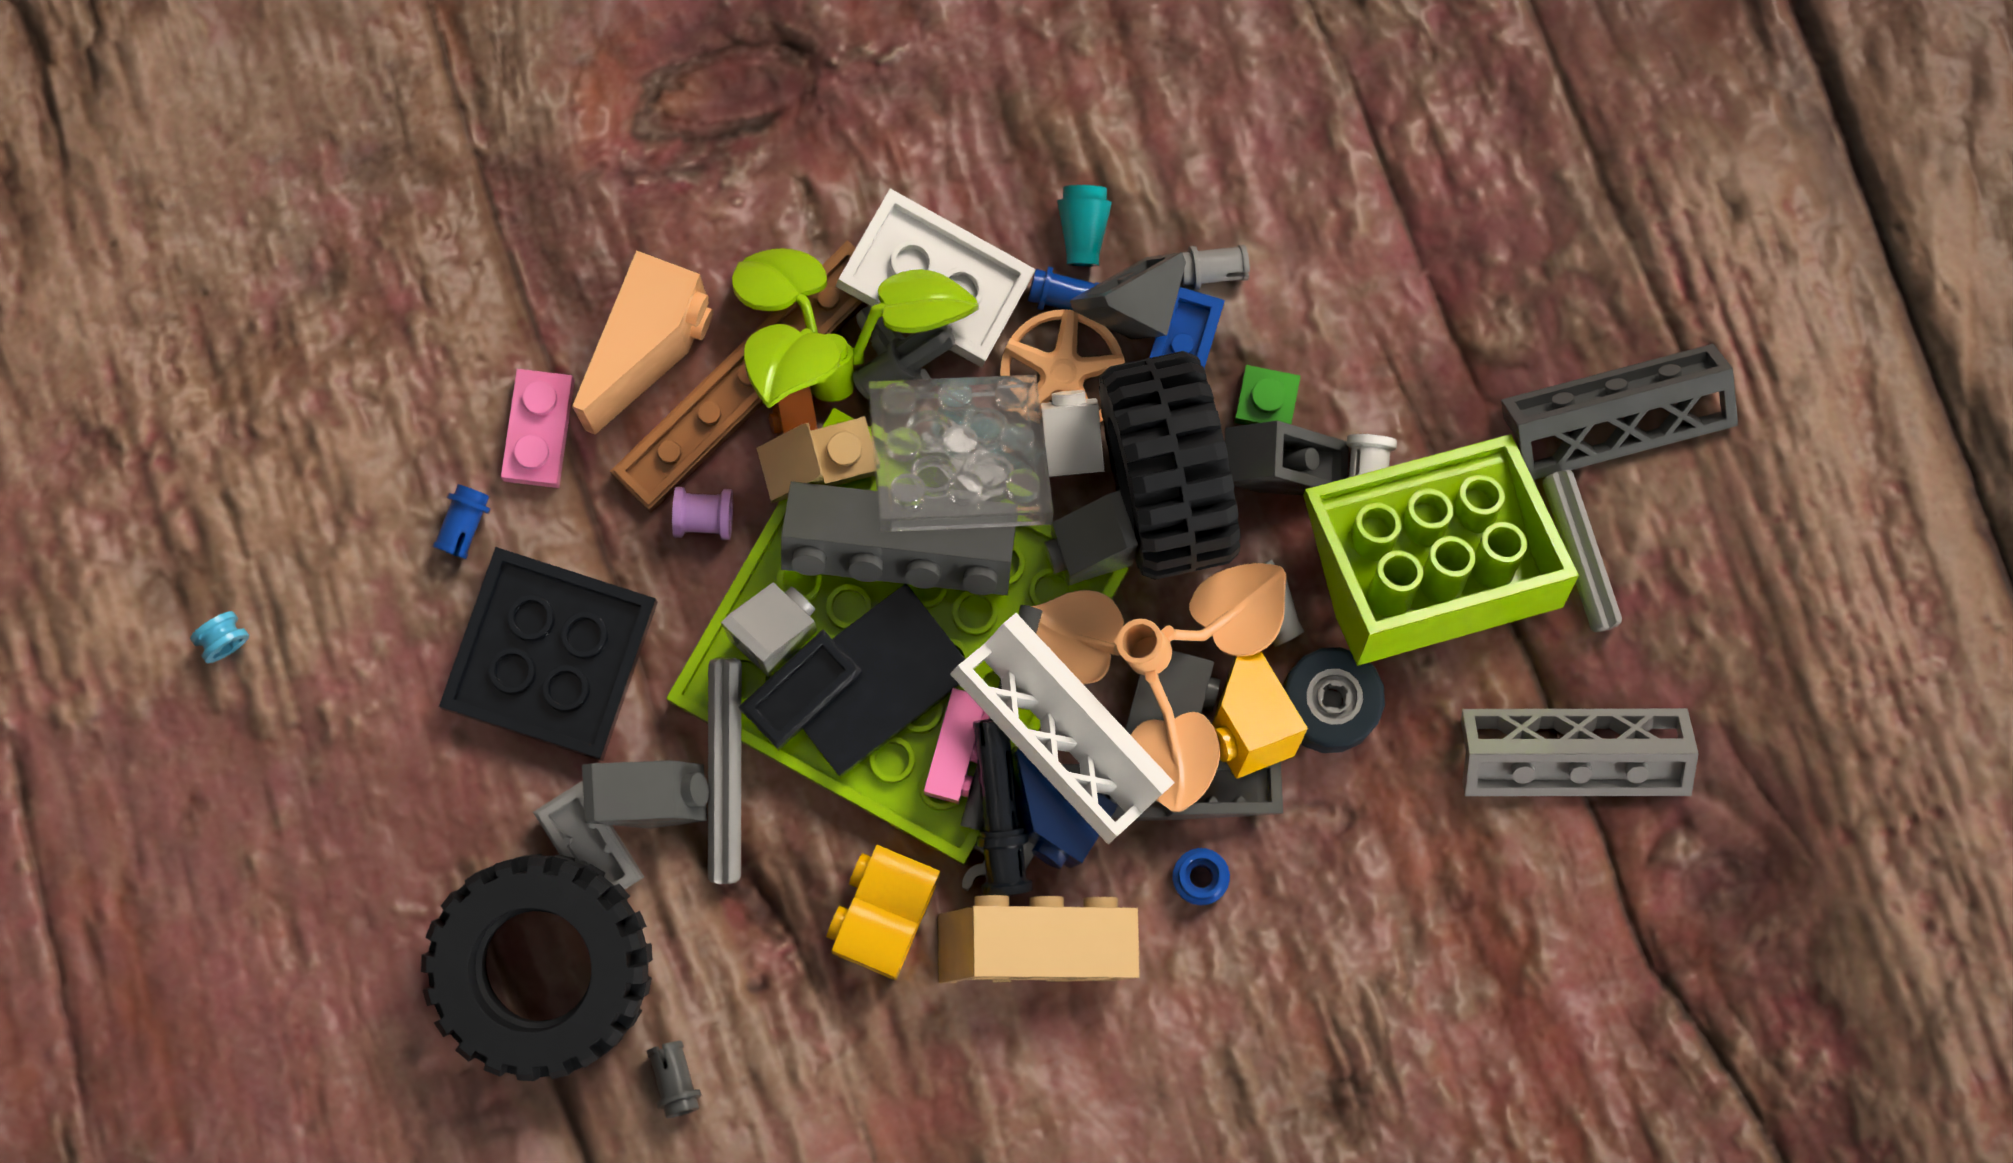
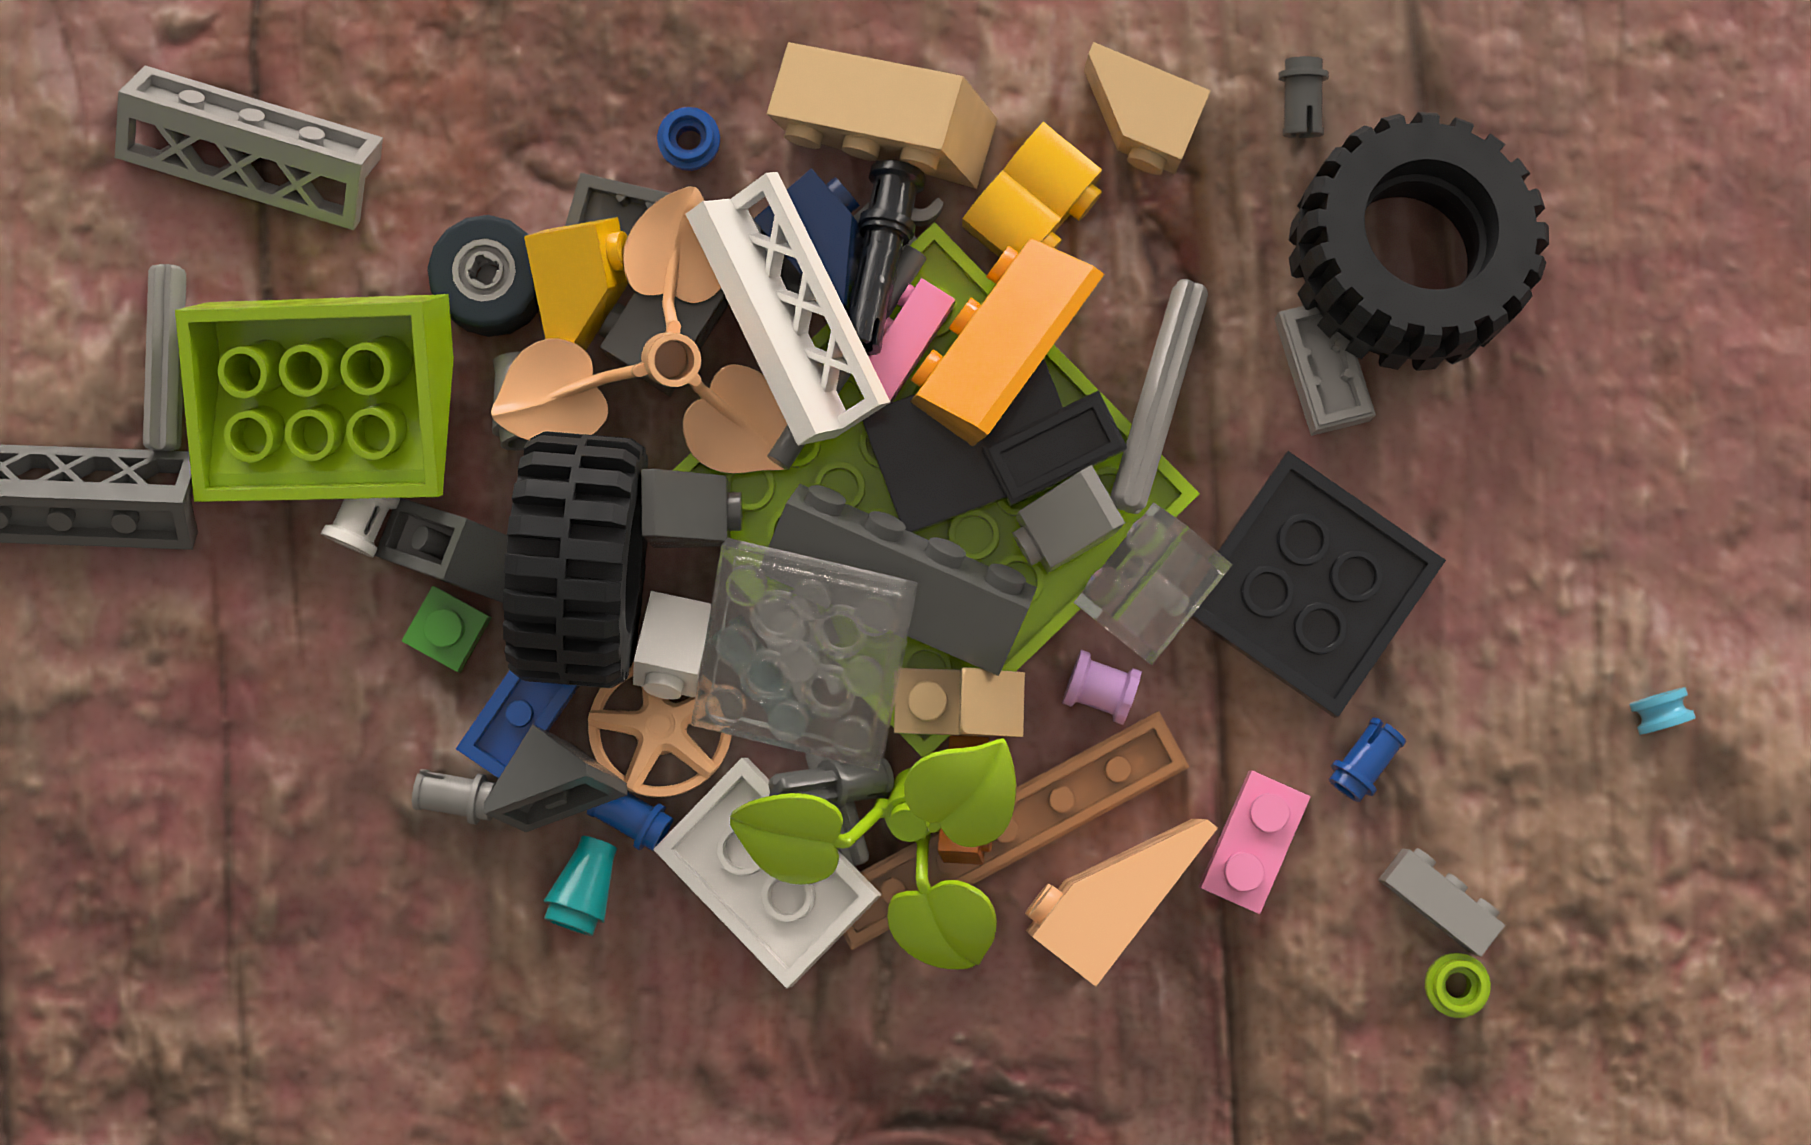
camera: 165 degrees left, 5 degrees up
dark grey slope [582,760,709,829] -> none
none -> light orange slope [910,238,1105,446]
none -> clear brick [1073,502,1232,665]
none -> tan slope [1084,42,1211,175]
none -> light grey piece [1378,848,1505,957]
none -> lime plate [1425,953,1491,1018]

